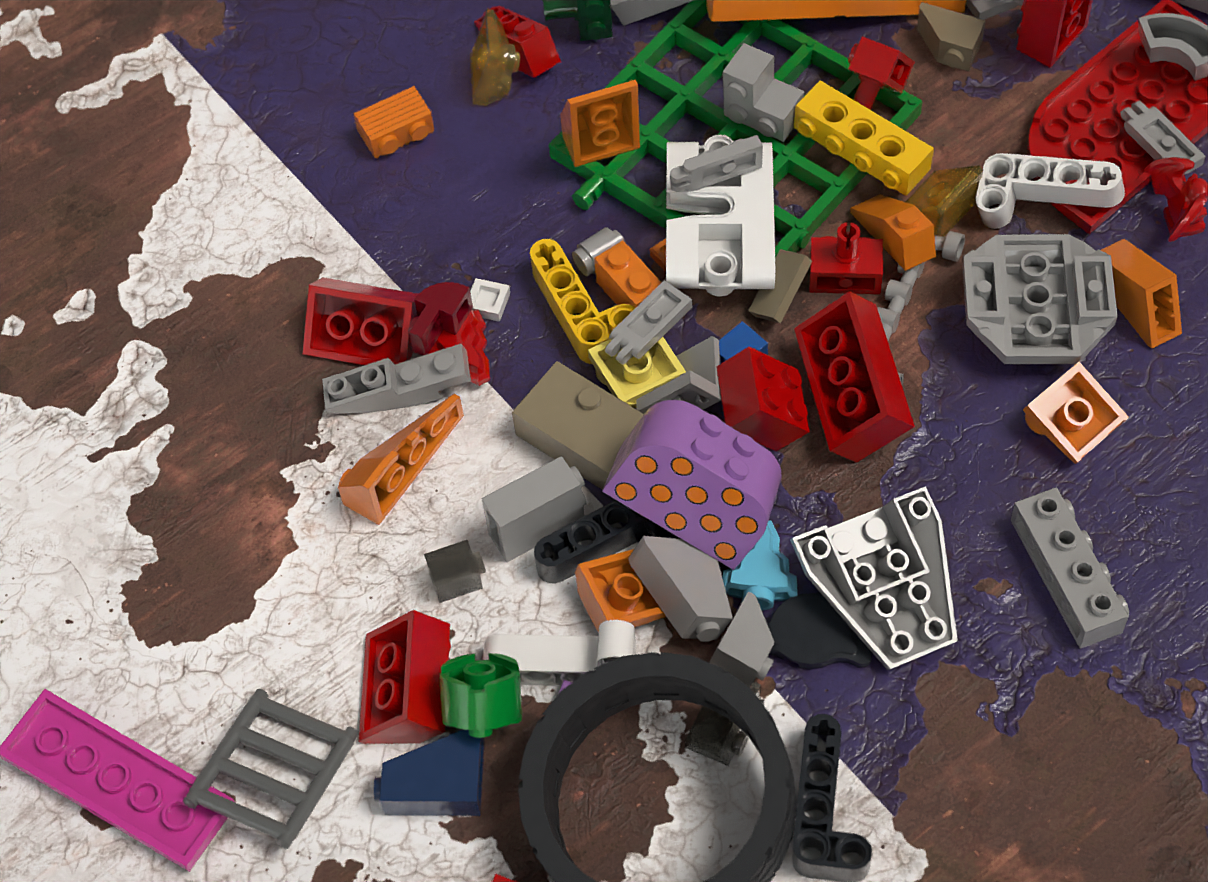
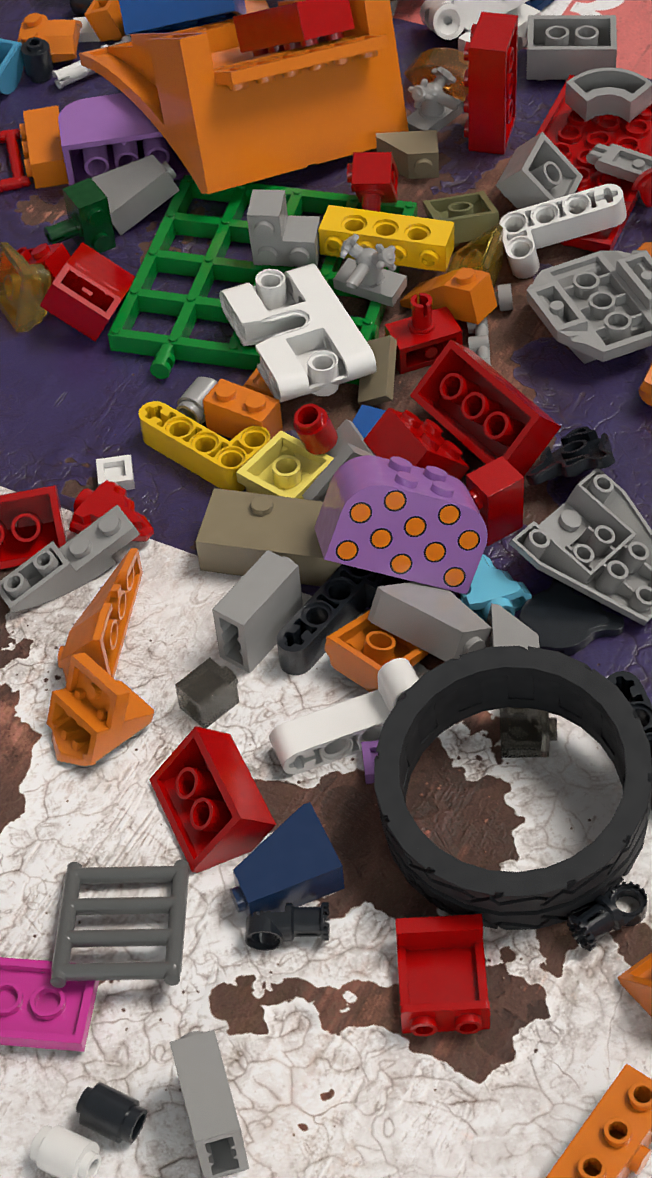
camera: 25 degrees left, 10 degrees down
dark red brick [408,282,473,356] -> none
green brick [440,653,522,738] -> none
orange slope [560,80,640,167] -> none
light grey hinge [605,280,692,365] -> none
light grey hinge [670,135,763,192] -> none
none -> red slope [40,242,135,342]
none -> orange piece [46,652,154,767]
none -> black connector [245,902,330,951]
none -> red brick [293,404,338,455]
none -> light grey piece [333,234,407,307]
none -> olive slope [423,191,499,247]
none -> red brick [466,456,524,546]
none -> light grey slope [496,132,583,209]
none -> black tile [525,426,615,485]

